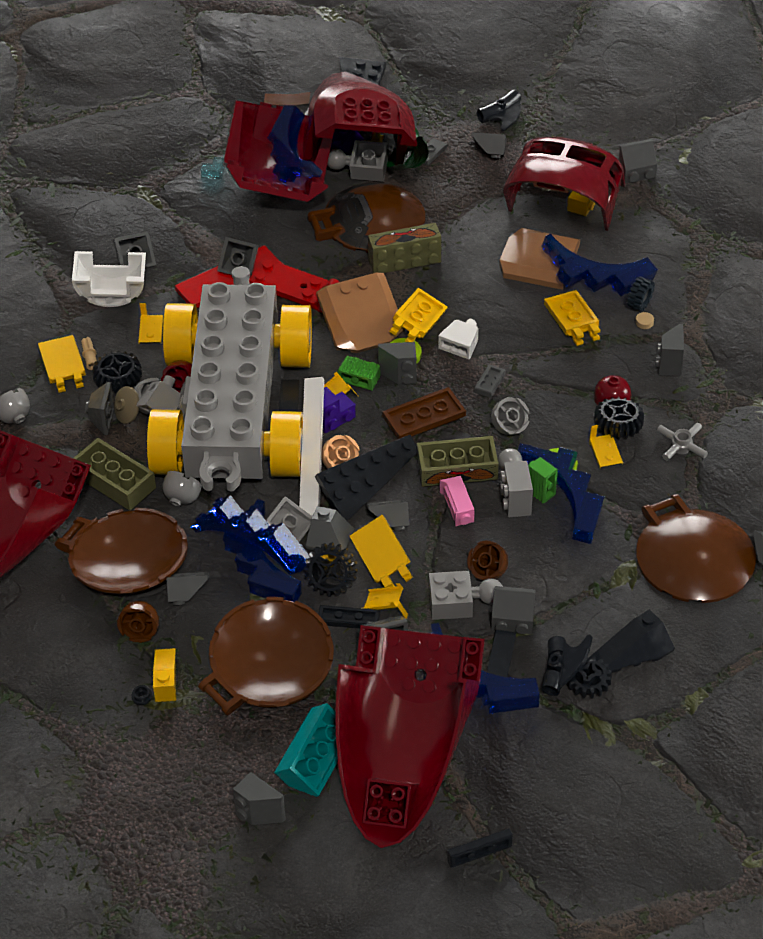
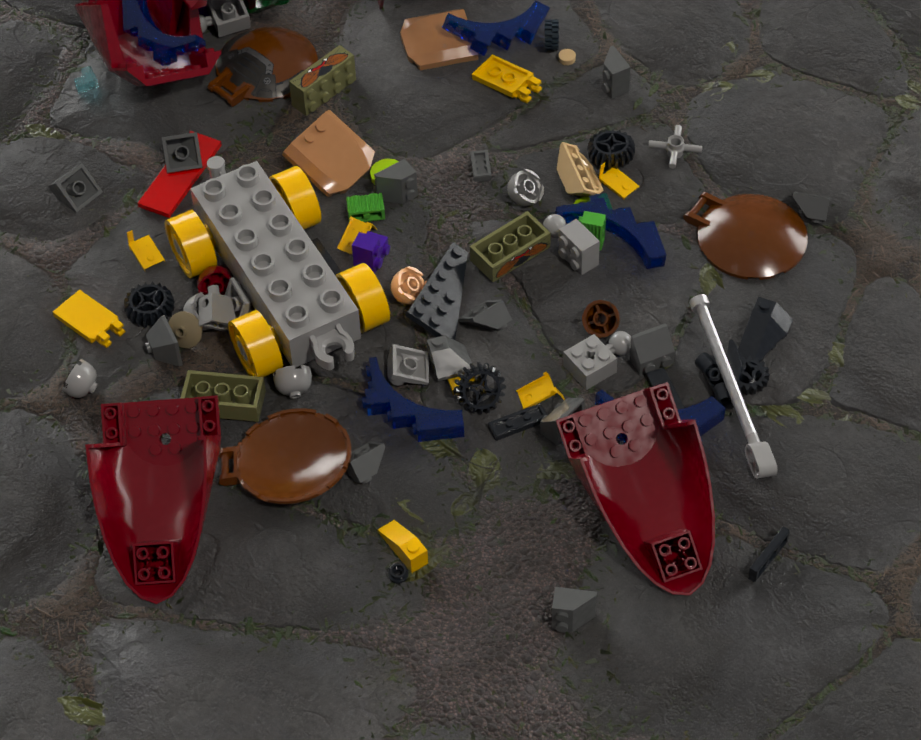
camera: 30 degrees left, 5 degrees up
white cylinder [72,251,146,307] -> none
tan axle [81,337,97,370] -> none
reddish brown cylinder [117,601,159,643] -> none
clear blue arch [191,495,310,575] -> none
reddish brown dish [198,597,334,715] -> none
red hinge [249,258,339,313] -> none
teal slope [274,703,338,797] -> none
white tile [299,377,324,516] -> none
yellow tile [350,515,413,588] -> none
reddish brown plate [382,387,466,439] -> none
yellow tile [389,288,448,342] -> none
white torso [439,319,478,359] -> none
bright pink window [440,476,474,526] -> none
dark red cylinder [594,375,631,406] -> none
none -> tan wedge [557,142,603,197]
none -> flat silver piece [689,294,777,479]

